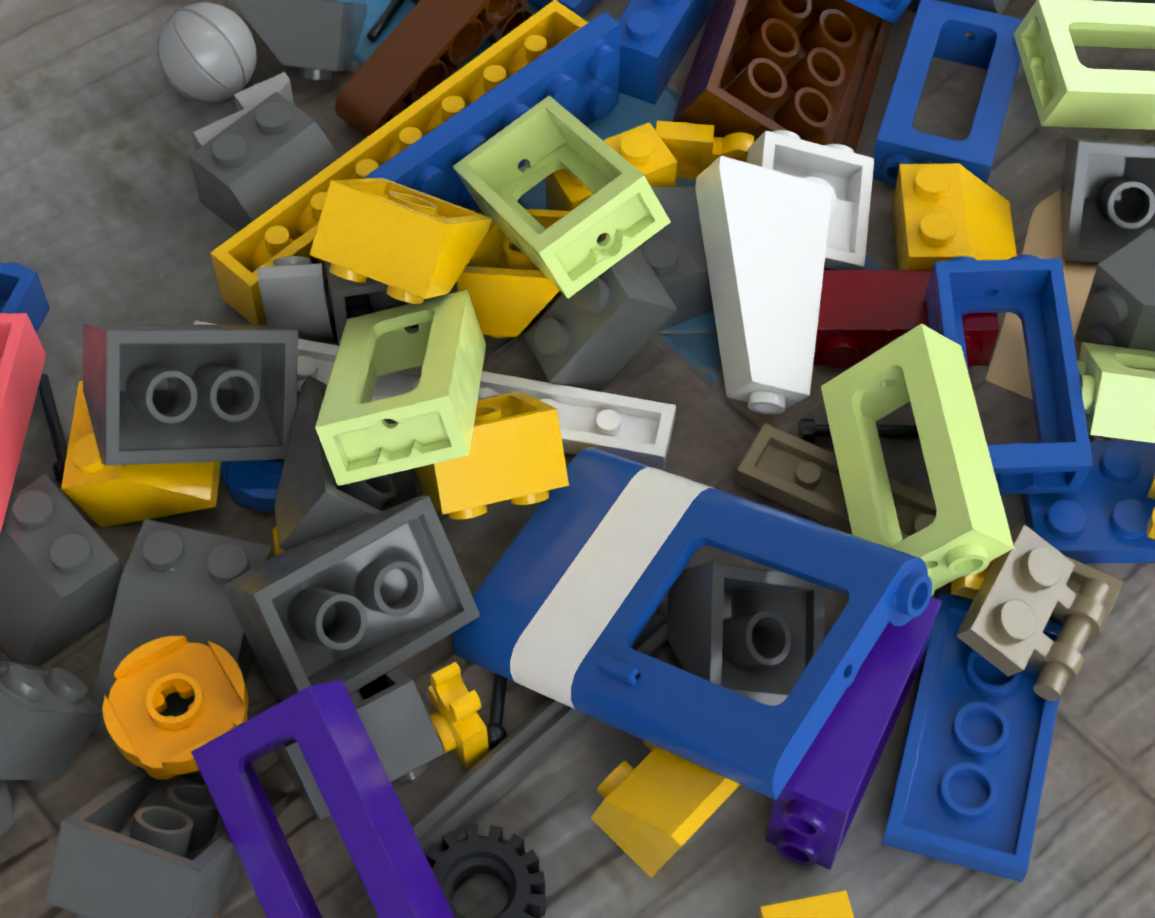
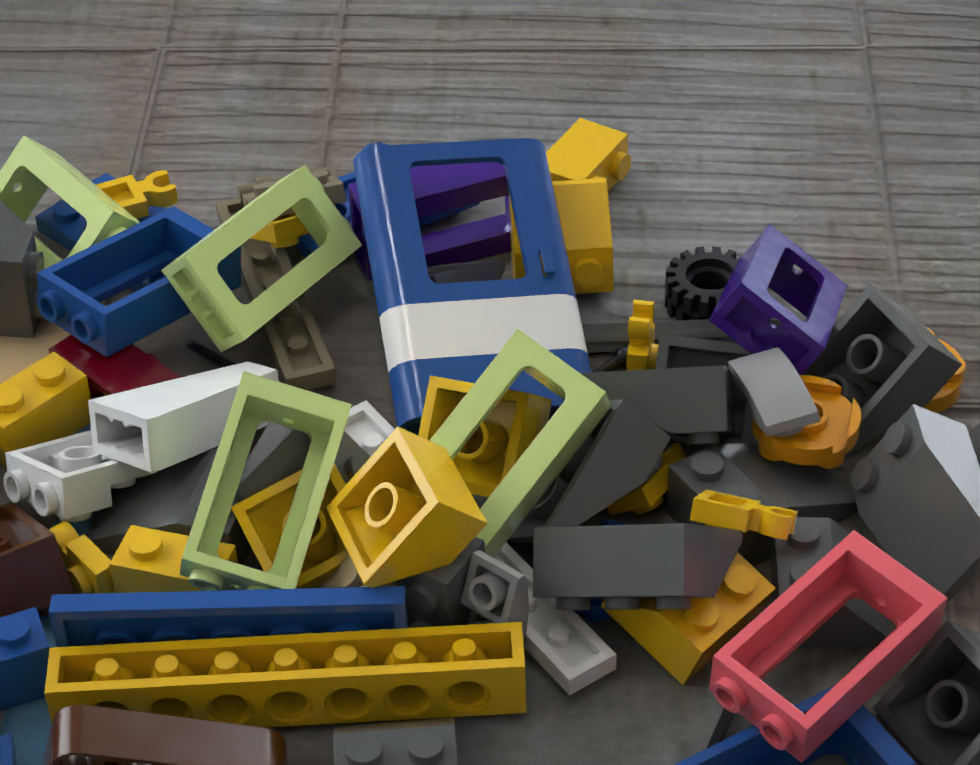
camera: 135 degrees left, 15 degrees down
none -> yellow plate [690,489,798,540]
none -> light grey slope [728,347,820,437]

